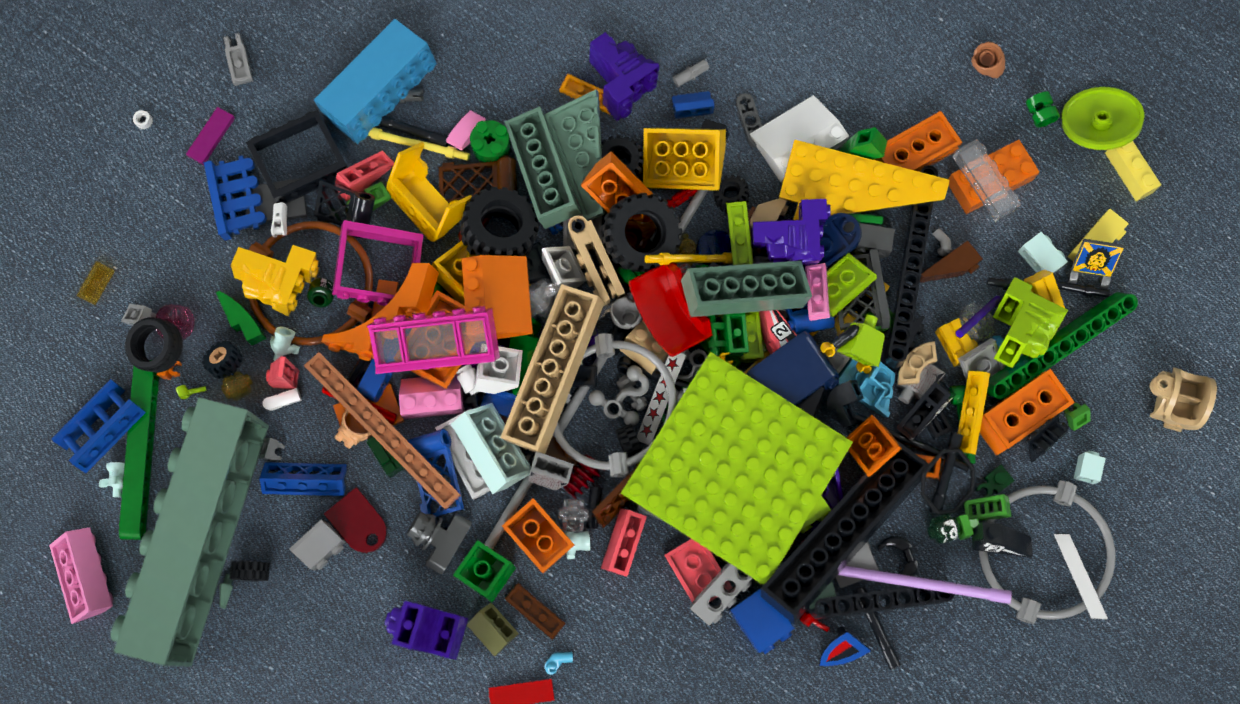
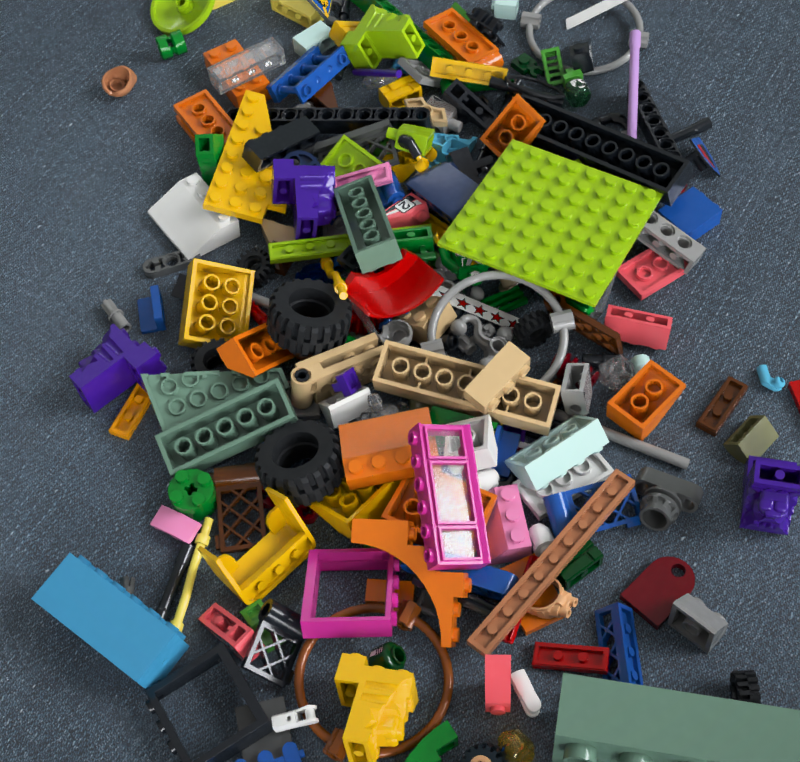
camera: 90 degrees left, 20 degrees down
light aqua piece [270,327,300,361] -> none
green slope [453,540,516,603] -> none
none -> black brick [242,116,320,173]
none -> blue fence [266,46,350,104]
none -> dark purple tile [331,367,362,397]
none -> tan brick [463,341,531,415]
none -> white brick [528,523,554,557]
none -> red tile [532,642,610,675]

